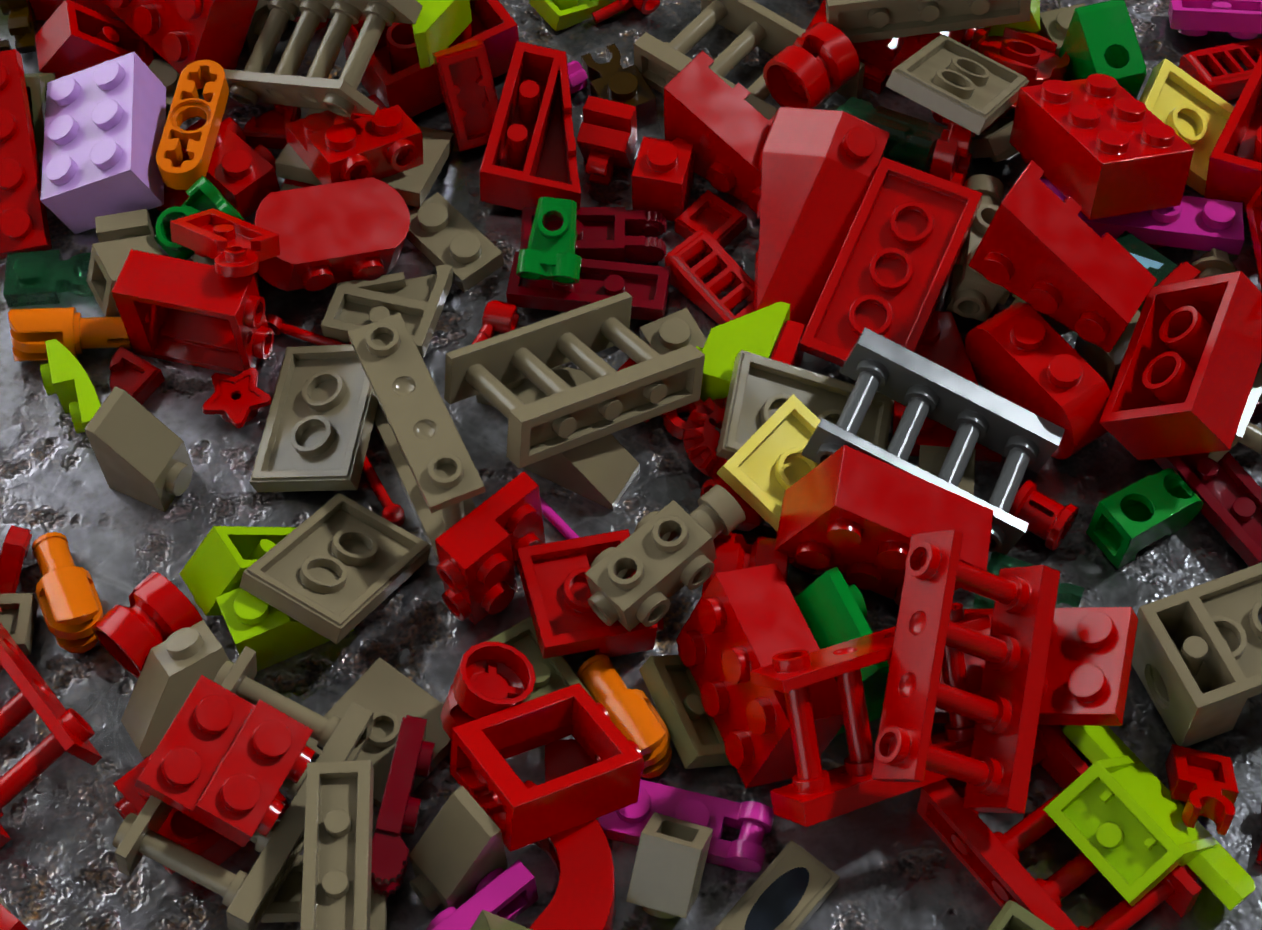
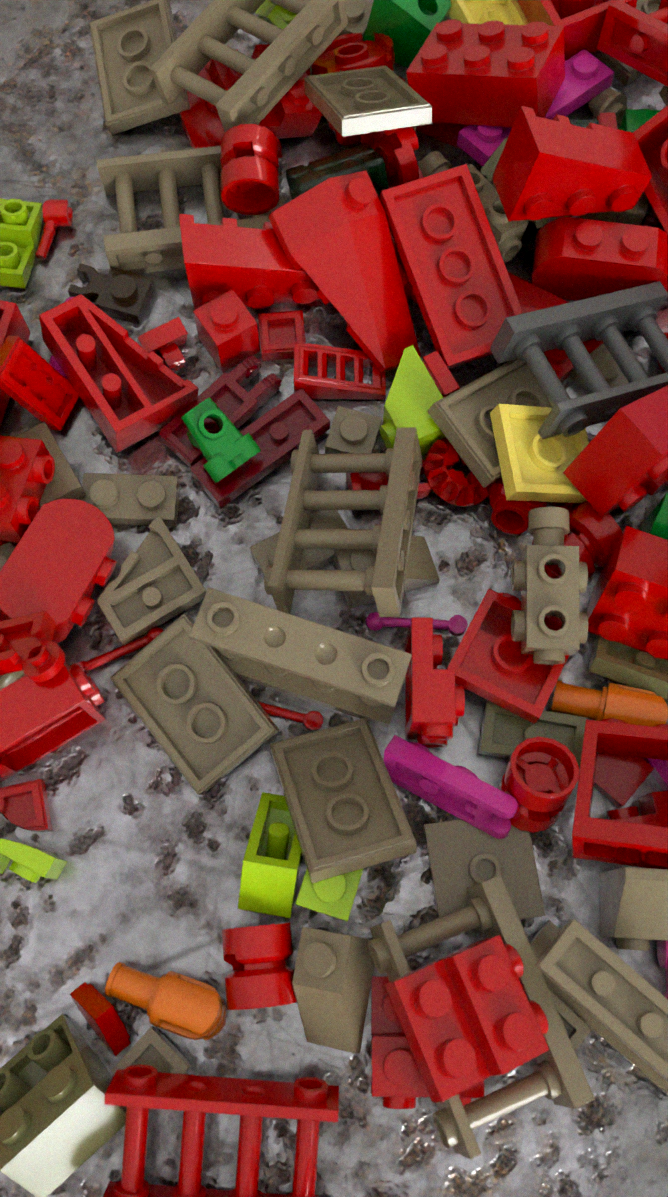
camera: 50 degrees left, 15 degrees up
dark tan slope [84,386,194,512] -> none
red plate [202,367,272,428] -> none
dark red hinge [371,715,435,897] -> none
red hand [472,300,519,344] -> none
red tile [583,95,637,144] -> none
none -> dark pink hinge [383,735,518,839]

